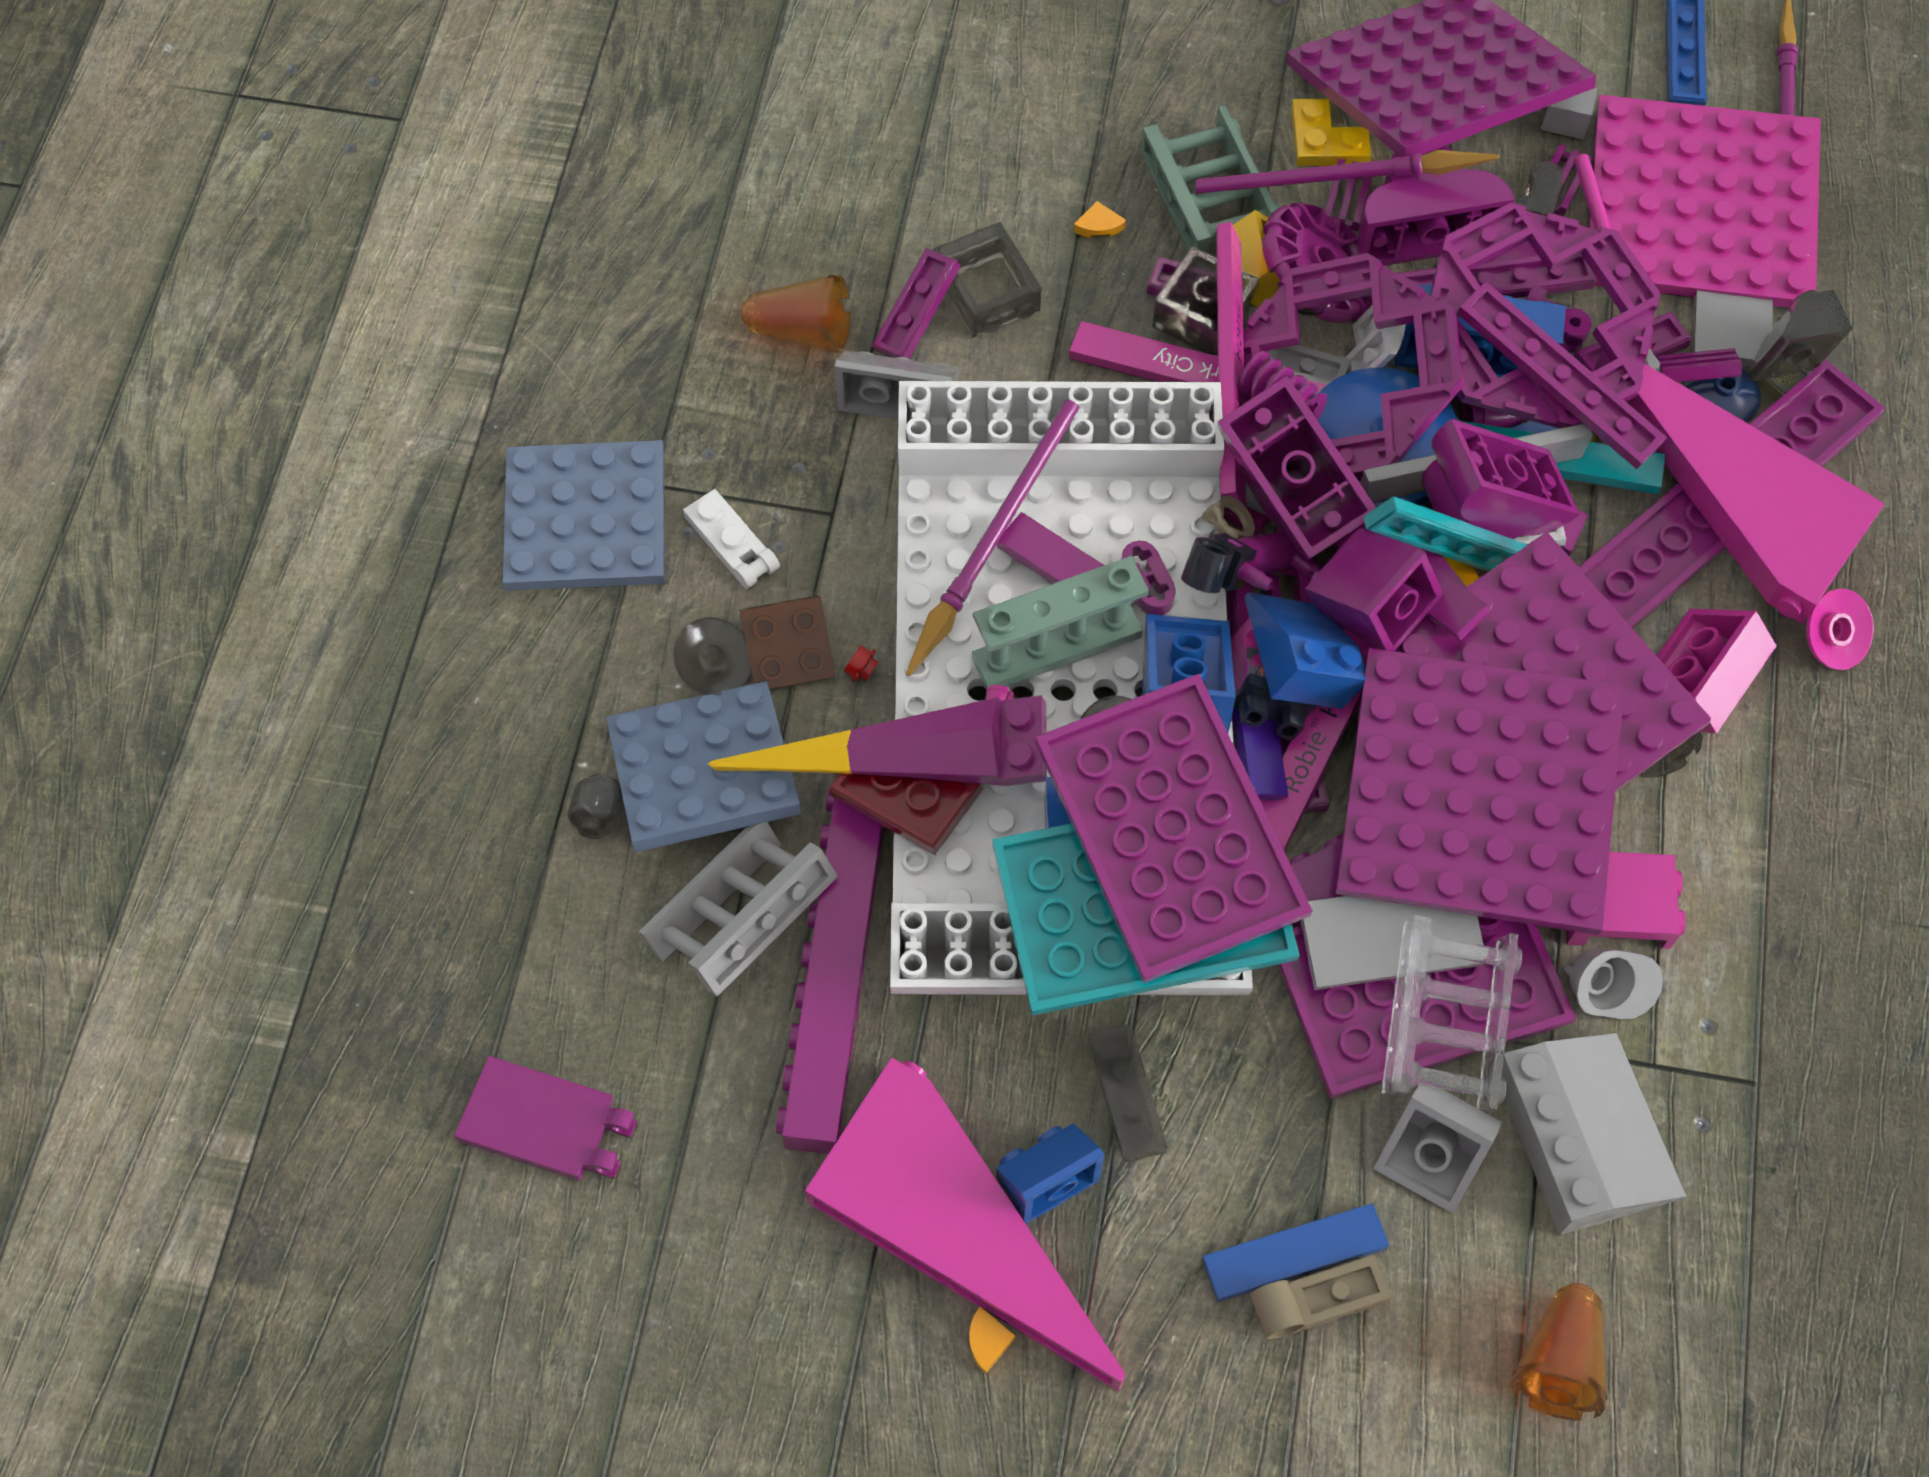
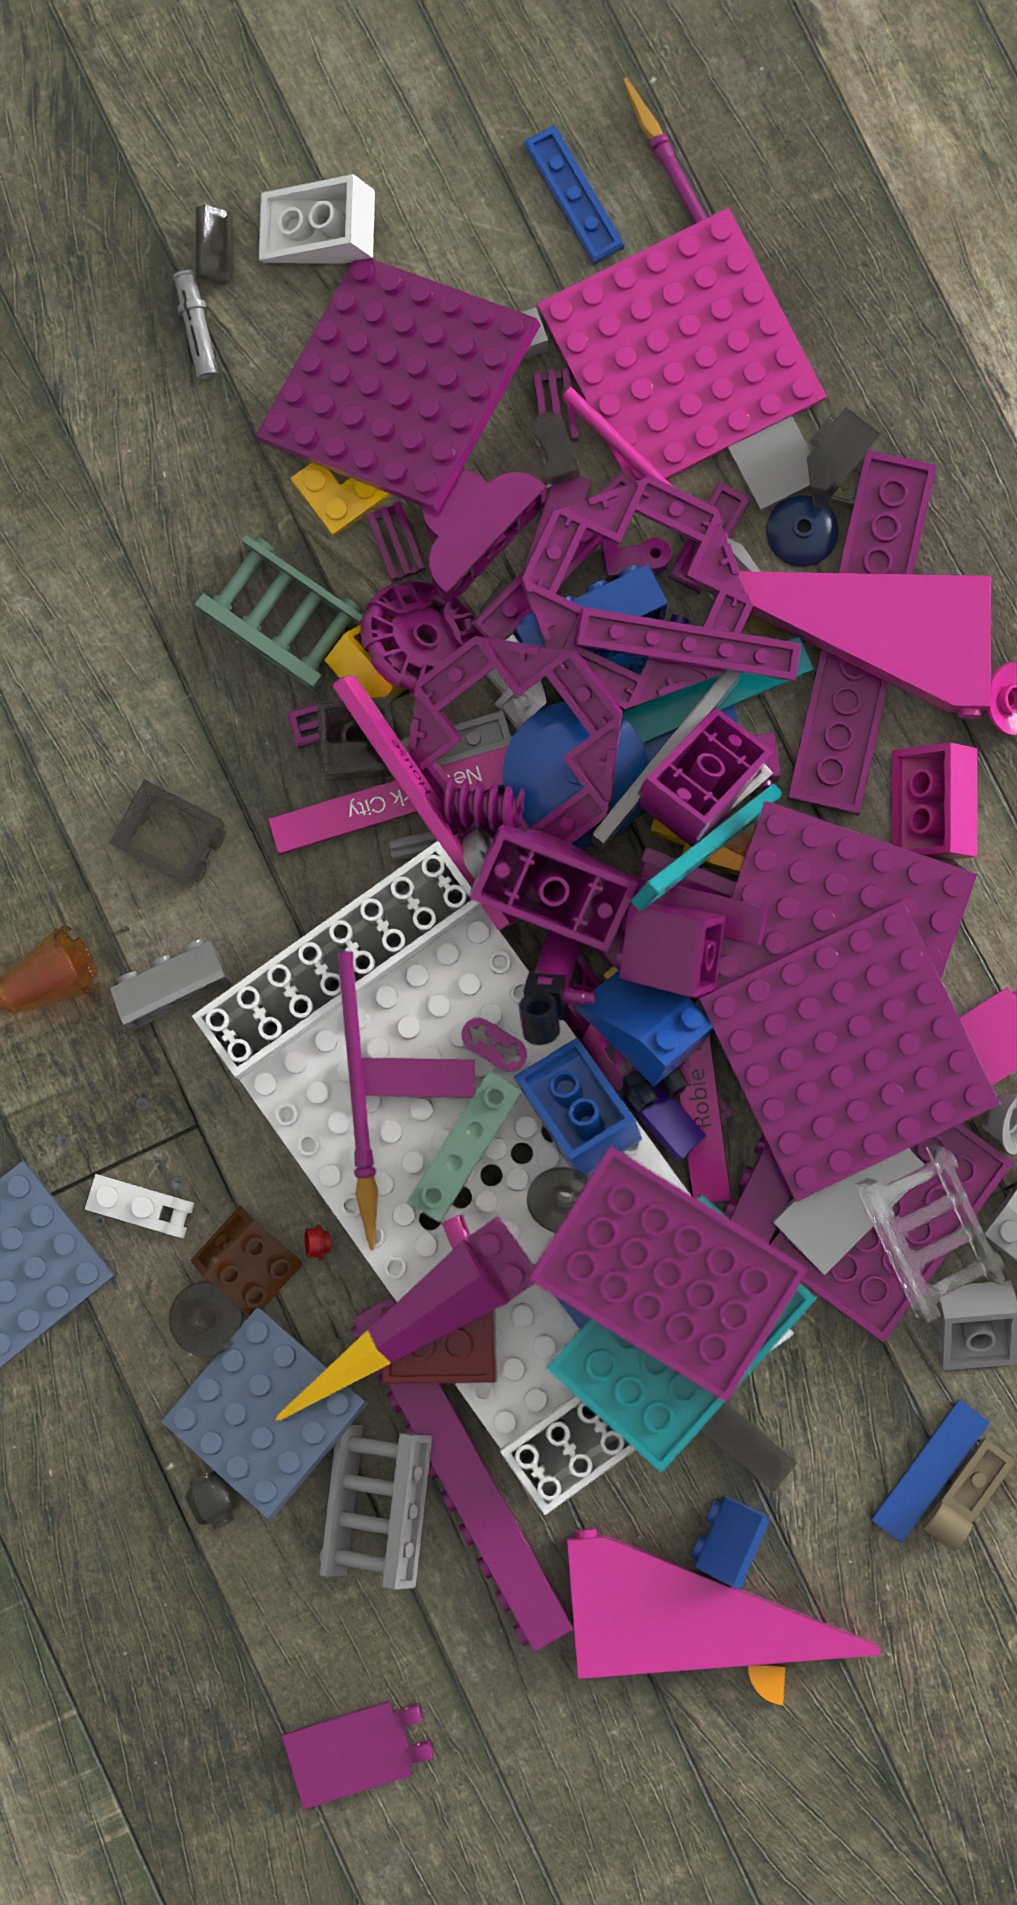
camera: 30 degrees left, 20 degrees up
magenta tile [871,248,961,359] -> none
light orange tile [1074,201,1126,238] -> none
magenta piece [1196,150,1499,194] -> none
dark tan piece [1201,496,1255,539] -> none
magenta tile [1656,348,1742,382] -> none

